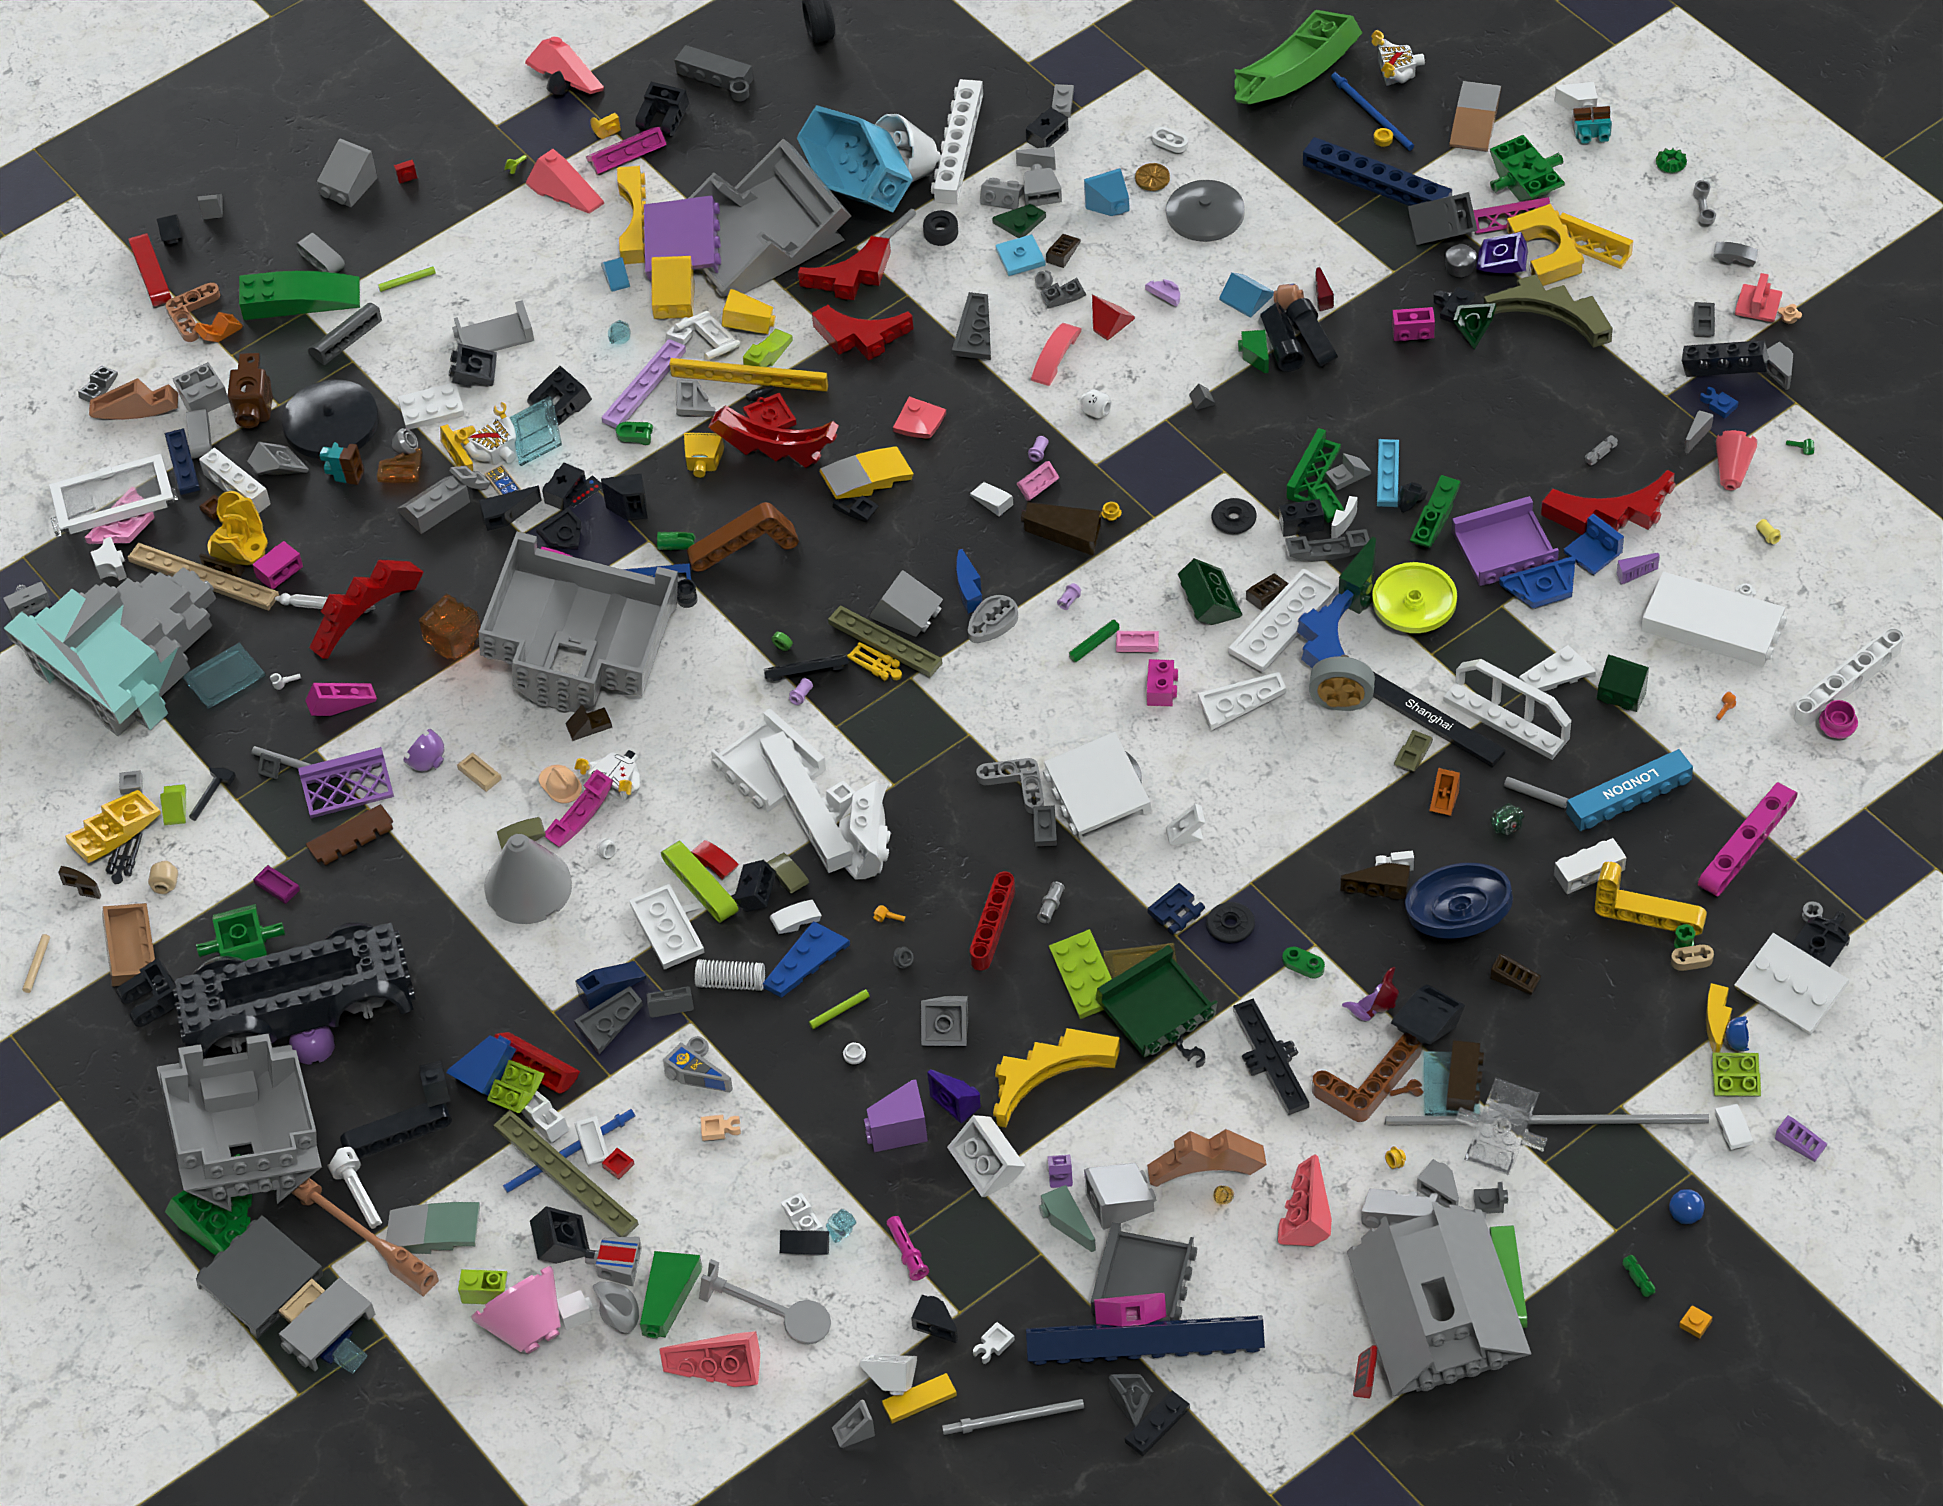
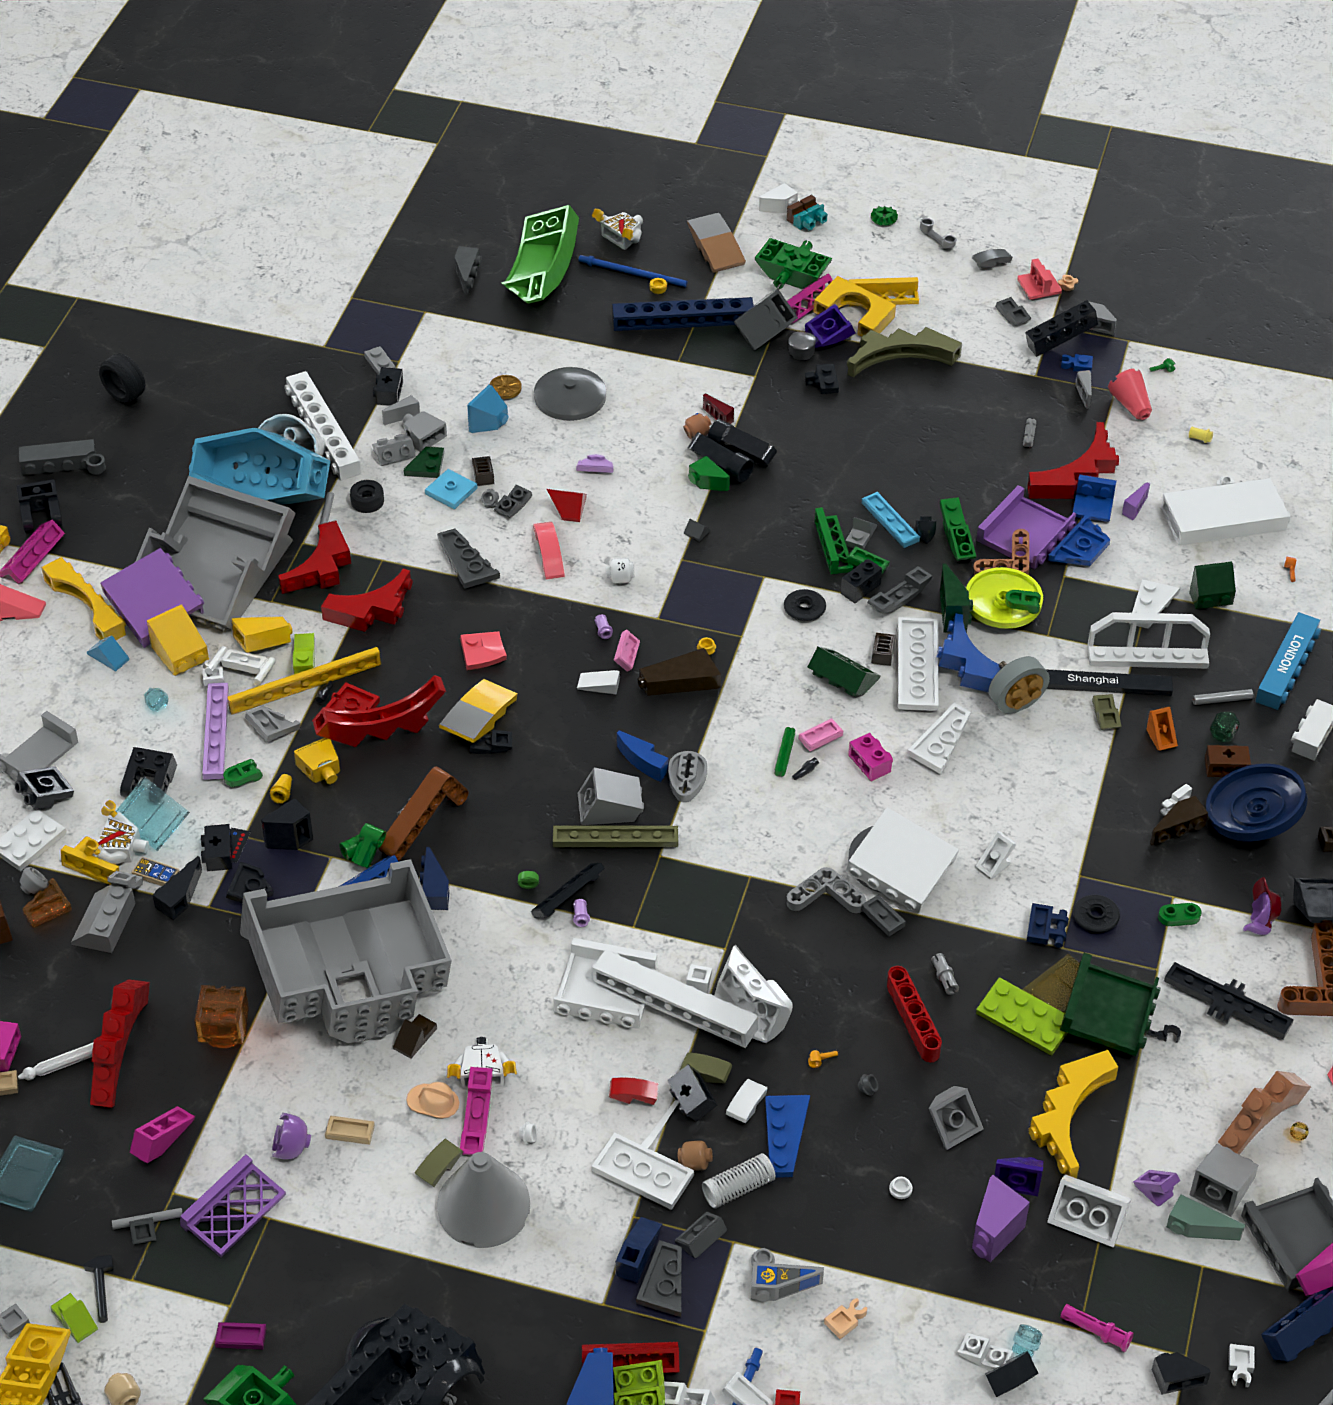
camera: 40 degrees left, 5 degrees down
white hand [270,673,301,690] -> none
reddish brown windscreen [306,804,393,865] -> none
lime beam [661,840,739,923] -> none
lime bar [809,989,870,1029] -> none
yellow piece [847,642,902,681] -> none
lavender pin [1057,583,1081,610] -> none
white plate [1152,127,1188,153] -> none
dark azure slope [1219,272,1274,318] -> none
white slope [1331,496,1357,538] -> none
dark pink brick [1392,307,1435,341] -> none
dark green slope [1453,303,1496,350] -> none
none -> yellow cone [270,774,292,803]
none -> green piece [351,823,386,868]
none -> dark blue slope [420,847,450,910]
none -> dark grey slope [455,246,482,295]
none -> medium nougat head [678,1141,713,1171]
none -> black piece [792,757,819,780]
none -> nougat beam [973,529,1029,575]
none -> green plate [1005,590,1041,614]
none -> reddish brown brick [1205,745,1251,777]

